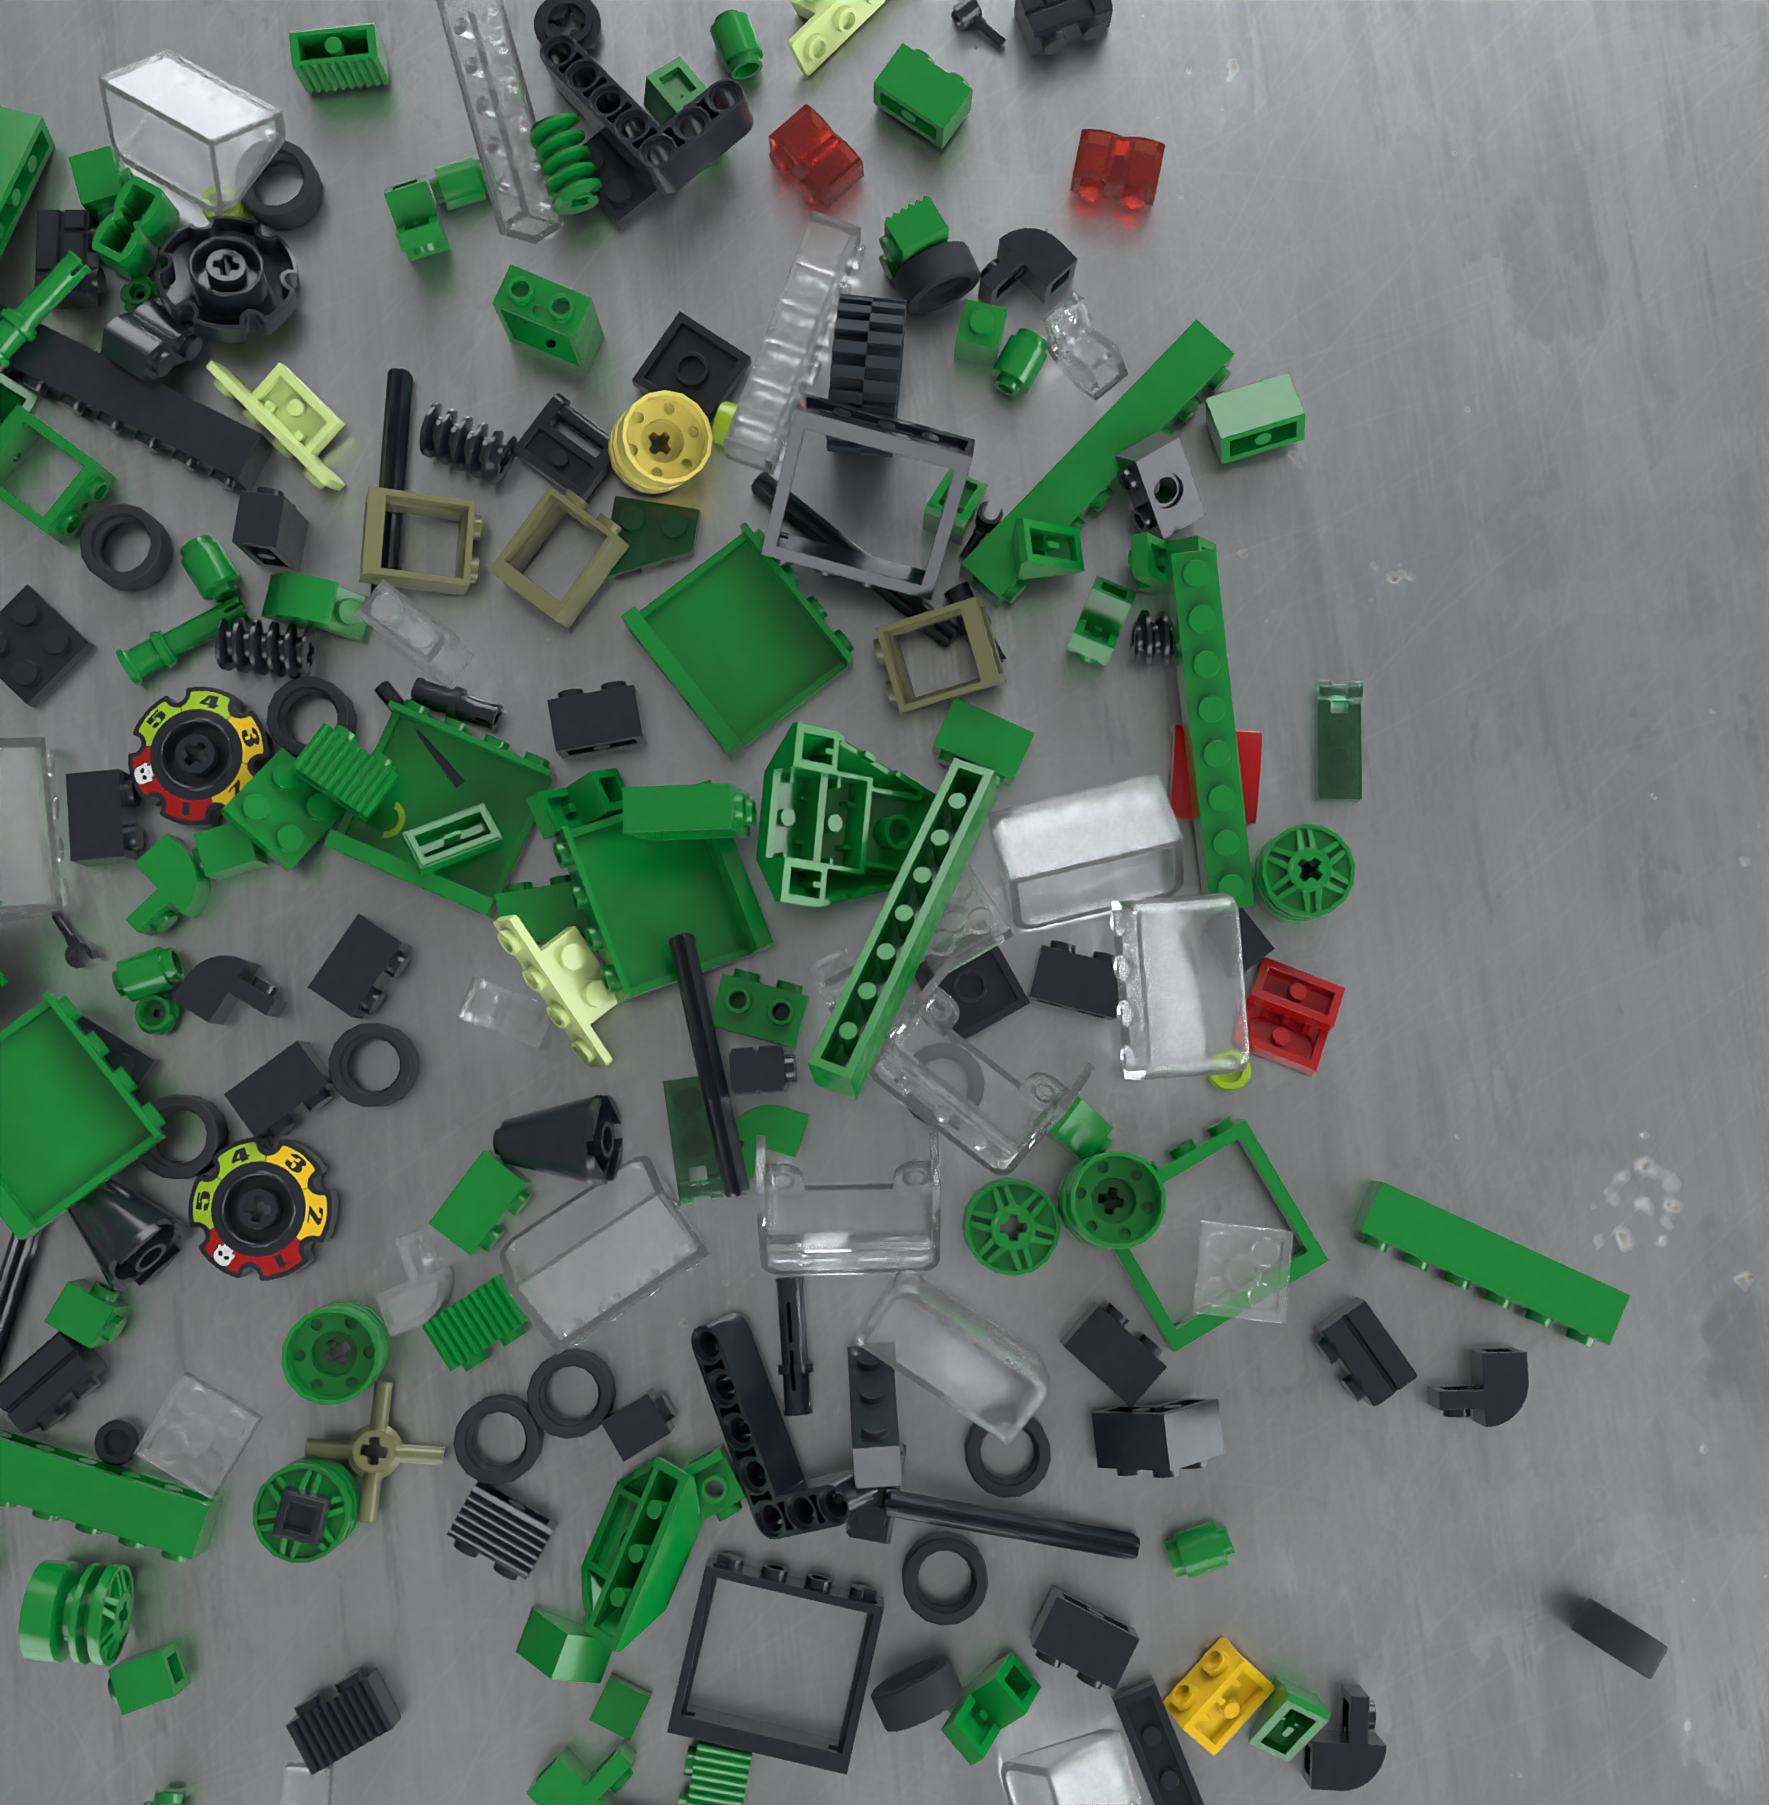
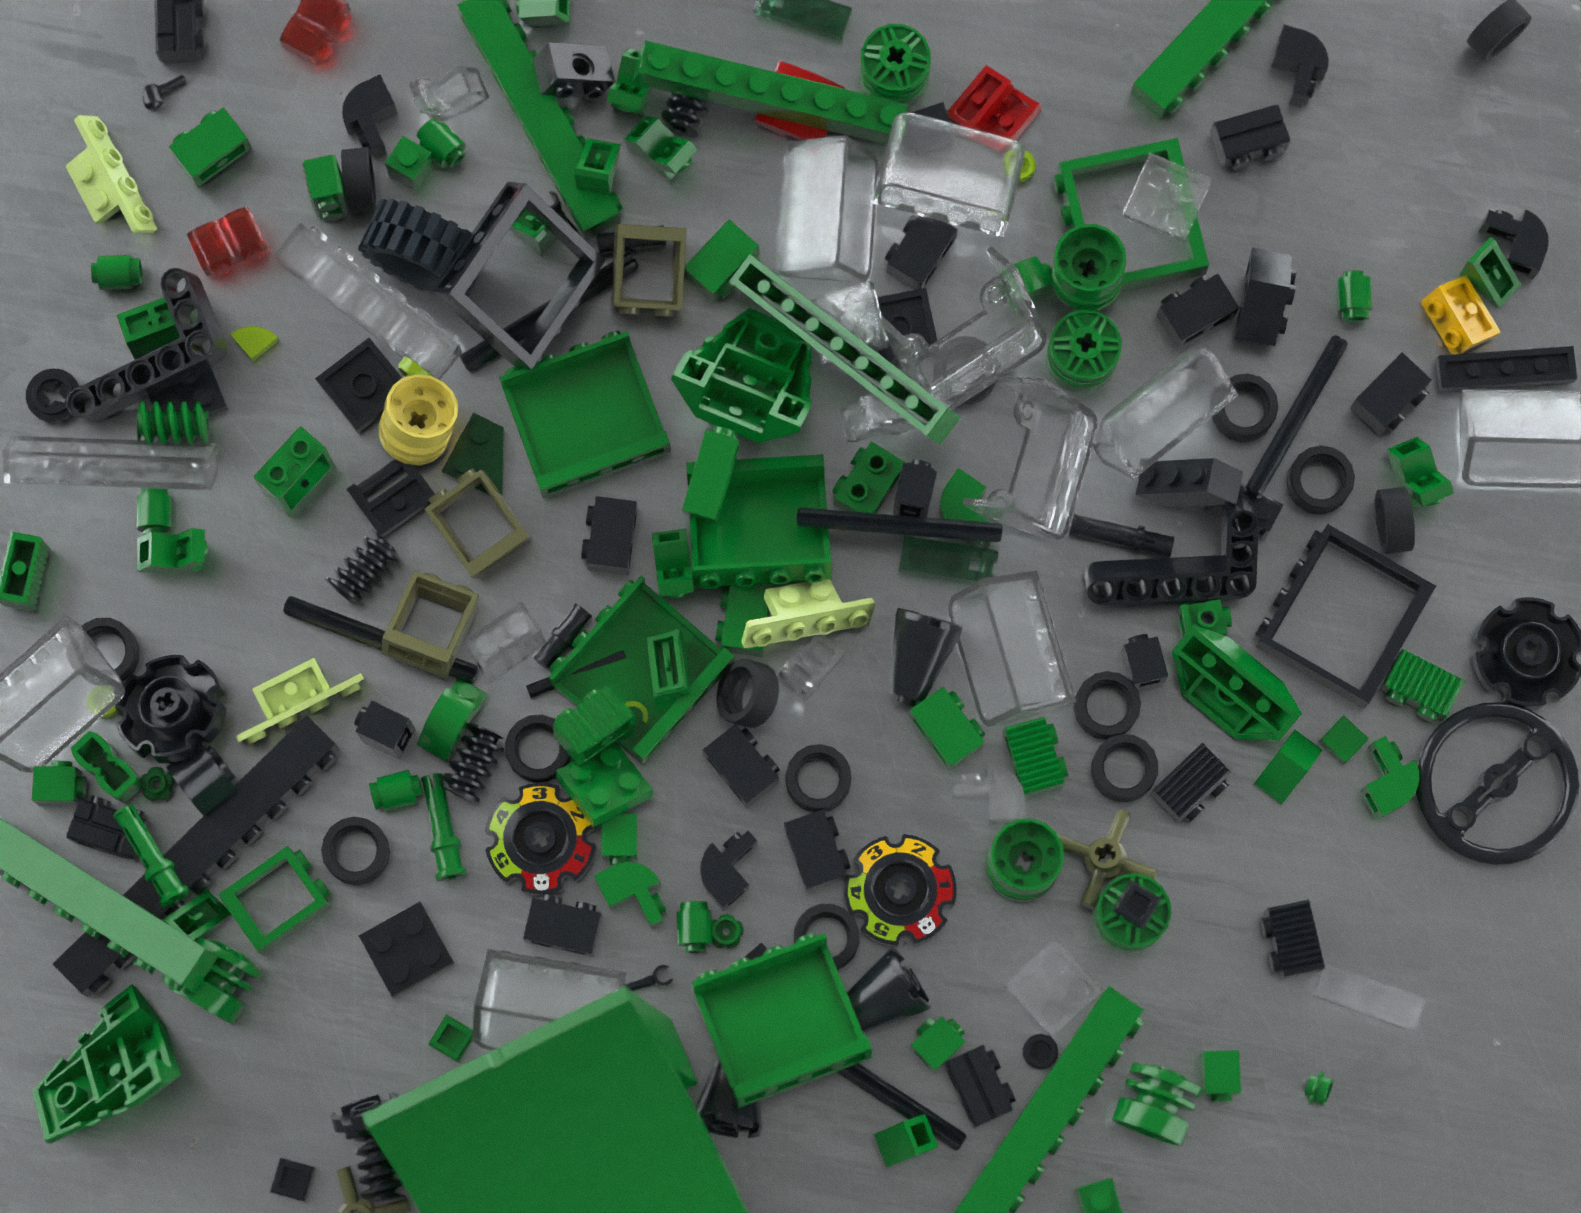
camera: 70 degrees left, 5 degrees down
none -> lime tile [230,326,279,362]
none -> black tyre [716,659,779,728]

